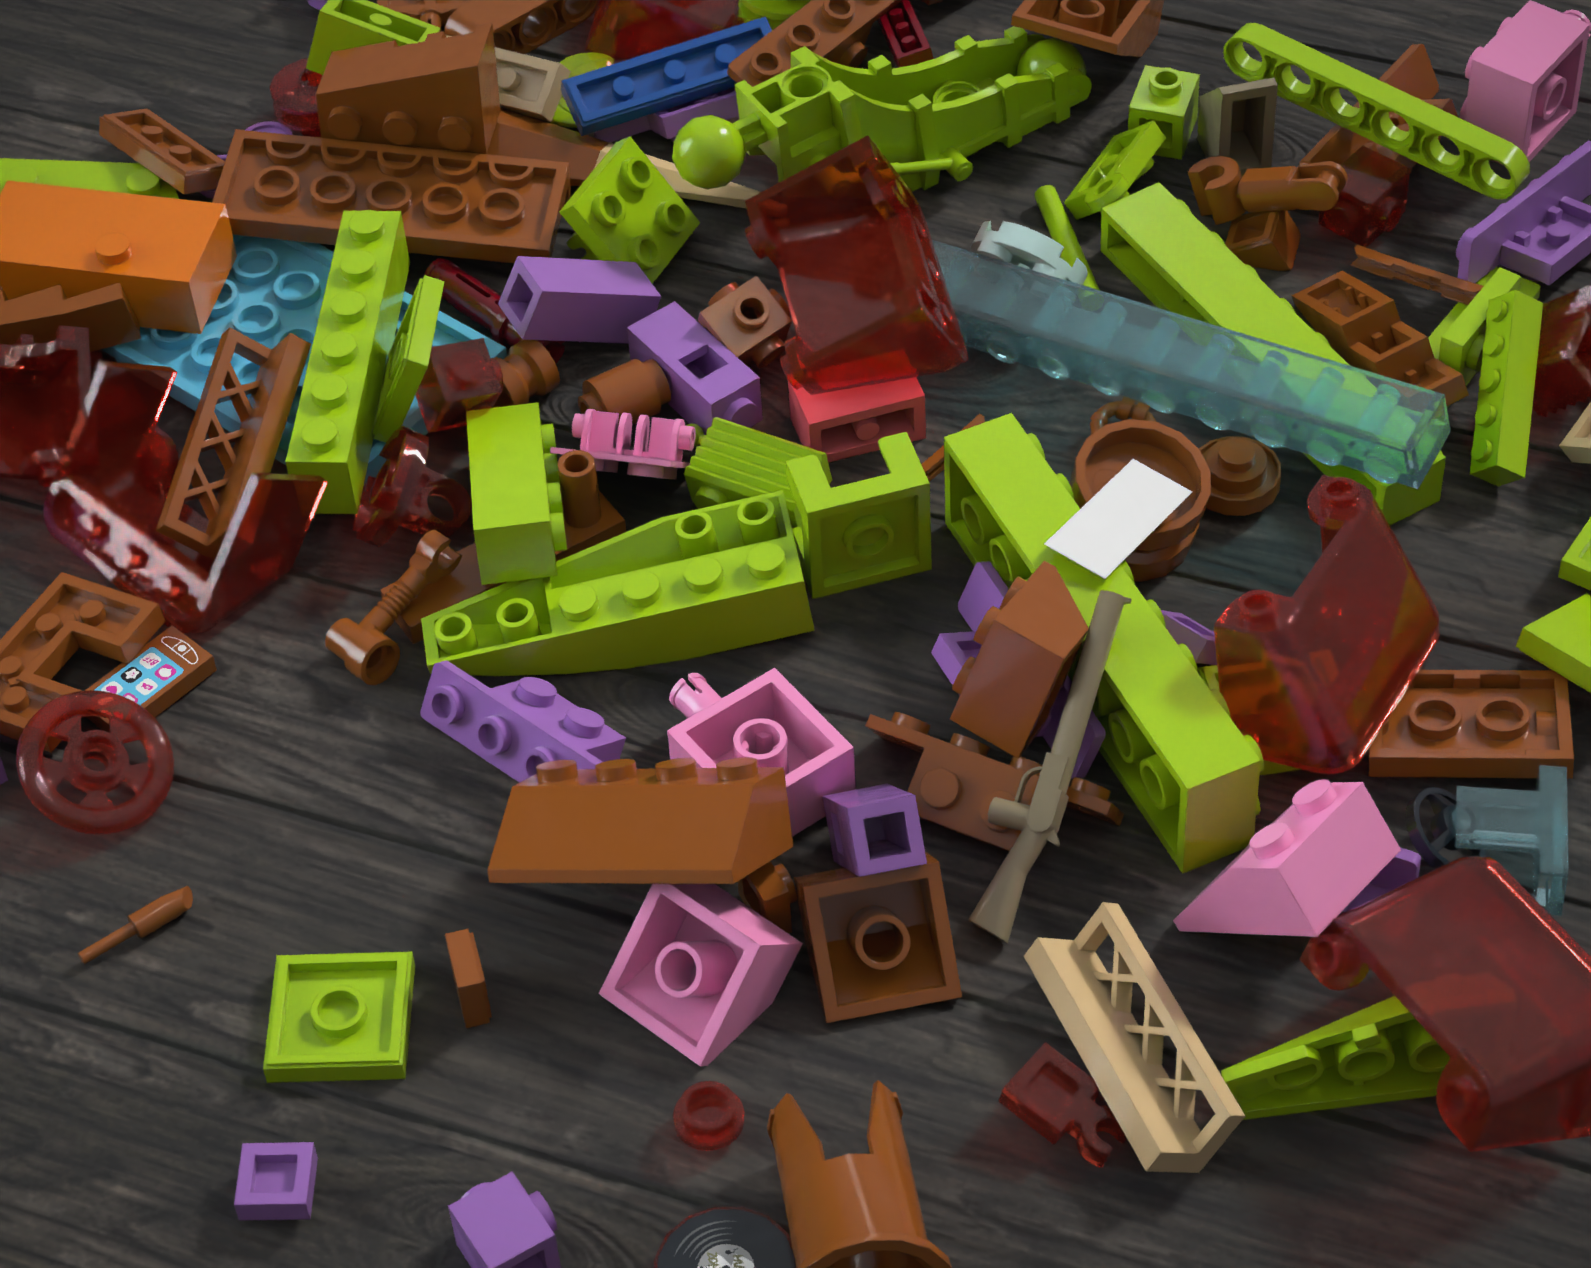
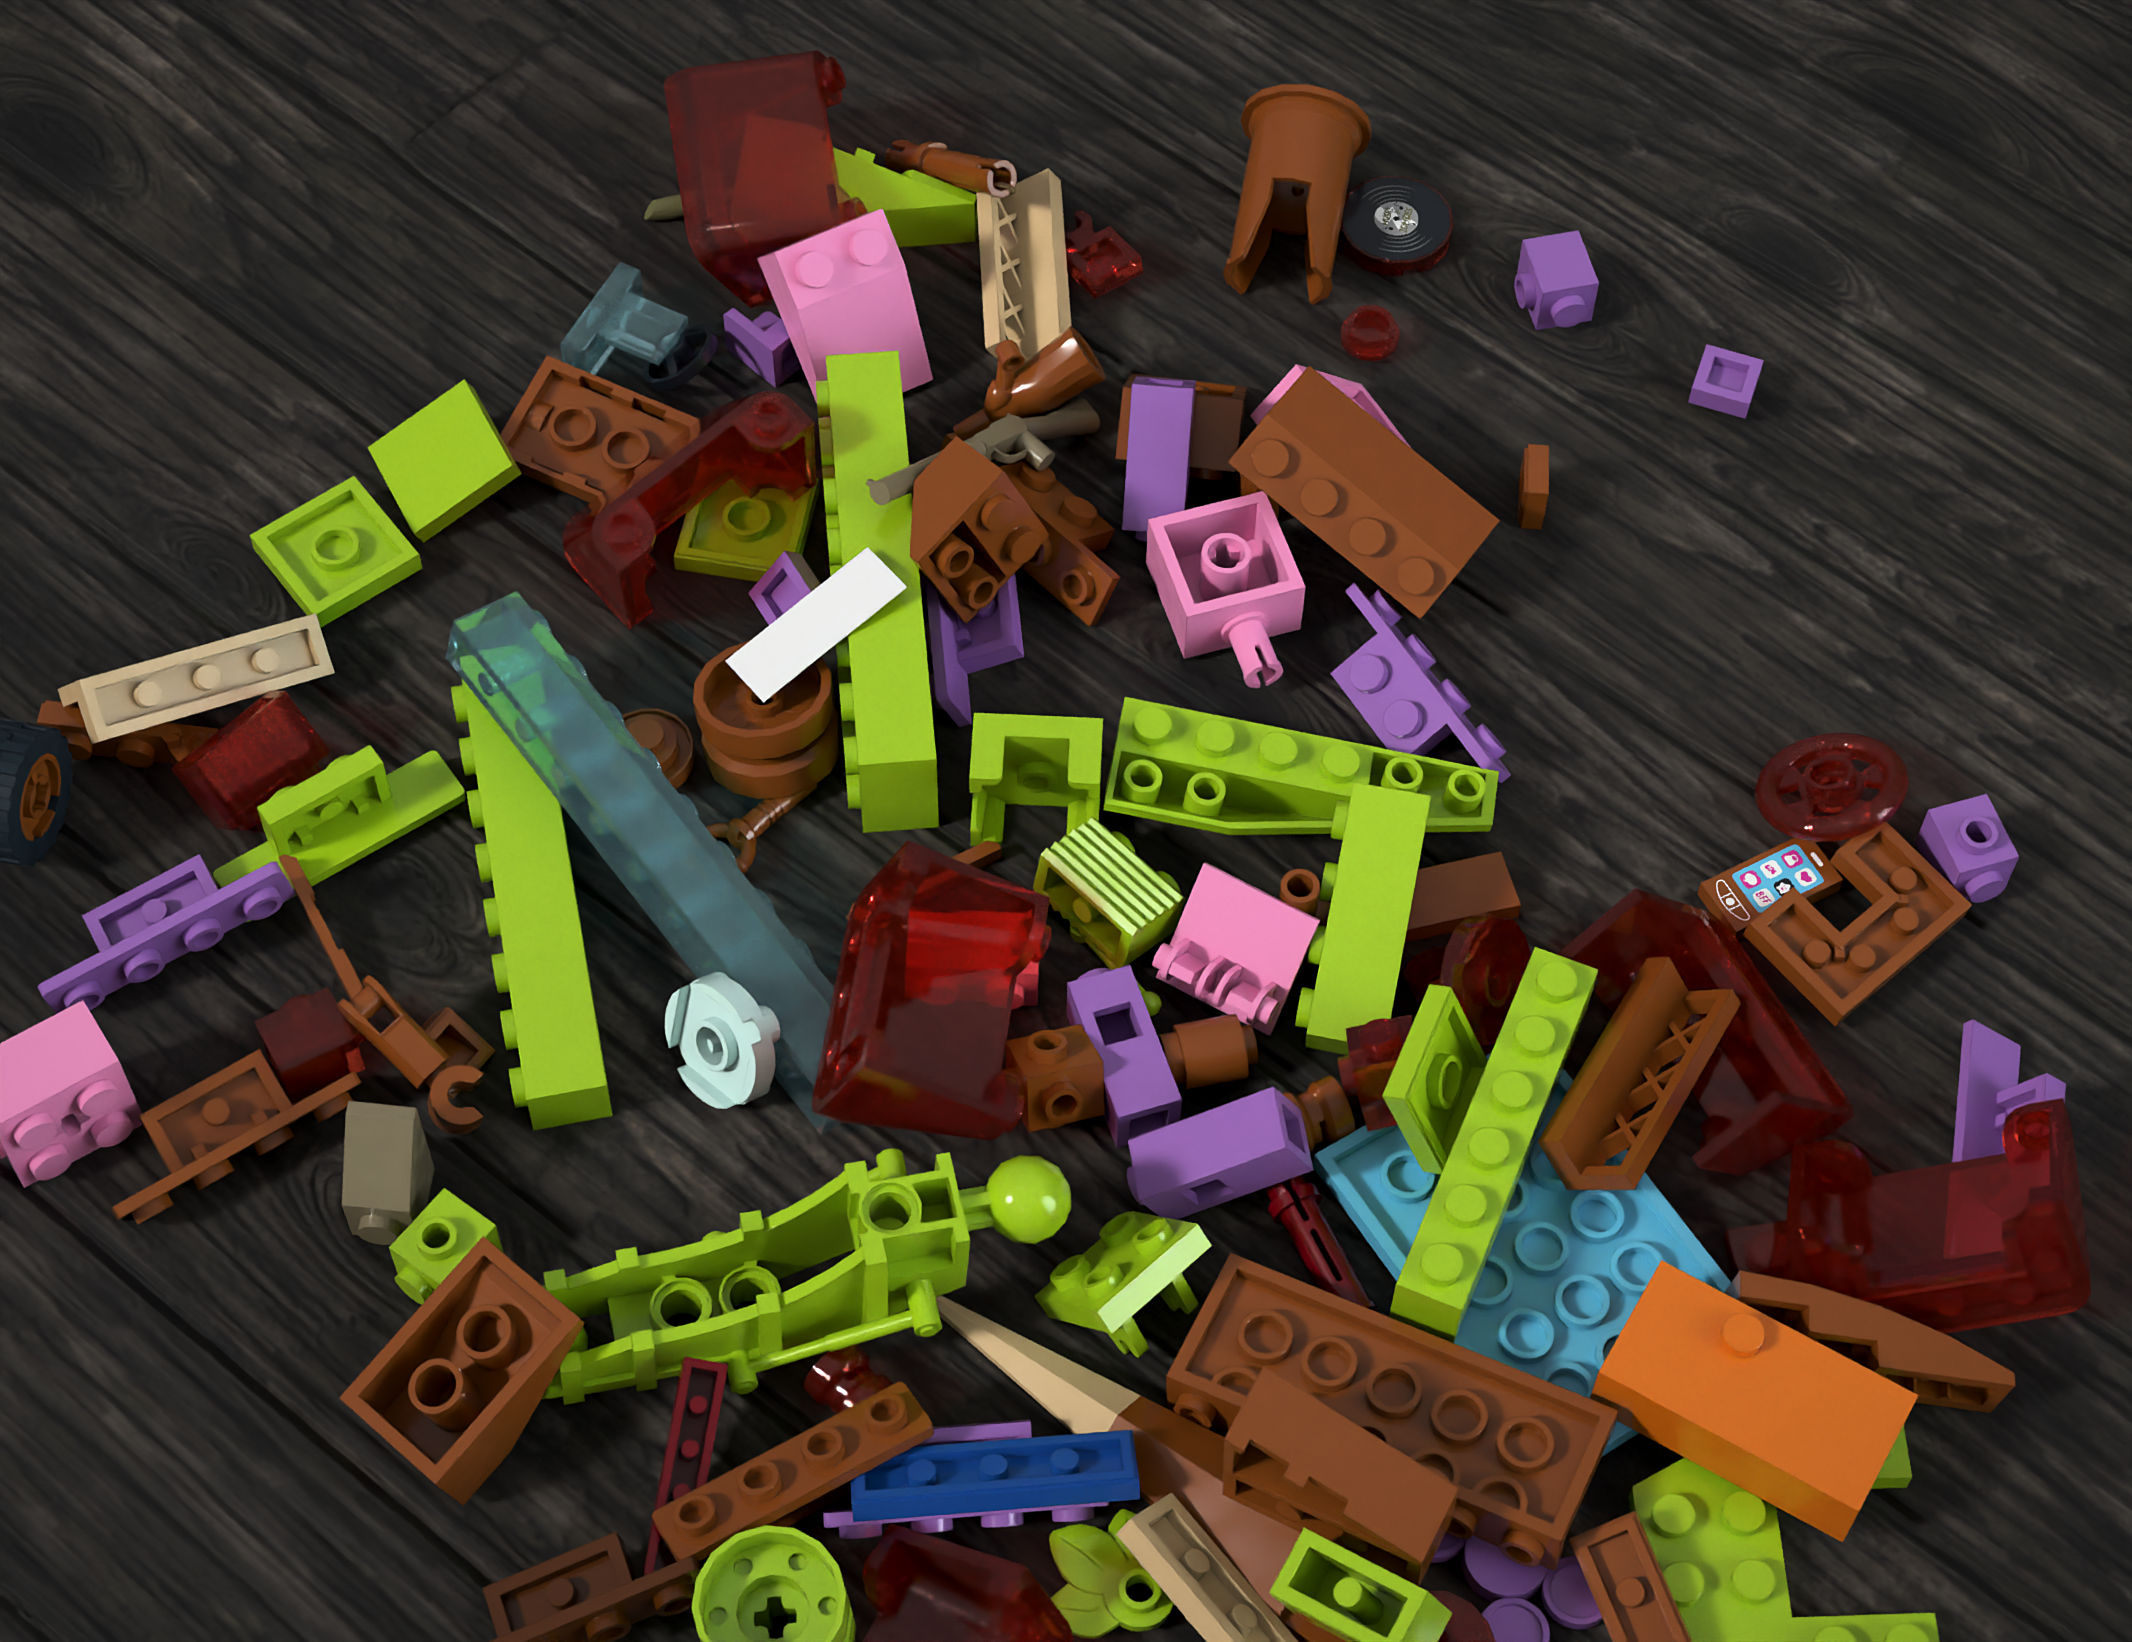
camera: 165 degrees left, 10 degrees up
dark orange piece [77,886,193,964] -> none
lime tile [263,952,415,1083] -> none
dark orange brick [325,529,462,685] -> none
lime bar [1034,185,1105,315] -> none
lime hinge [1064,120,1166,220] -> none
lime beam [1223,23,1530,200] -> none
dark orange slope [1292,270,1469,422] -> none
lime piece [1470,290,1543,486] -> none
none -> dark orange pin [885,139,1017,198]
none -> dark orange piece [953,325,1106,441]

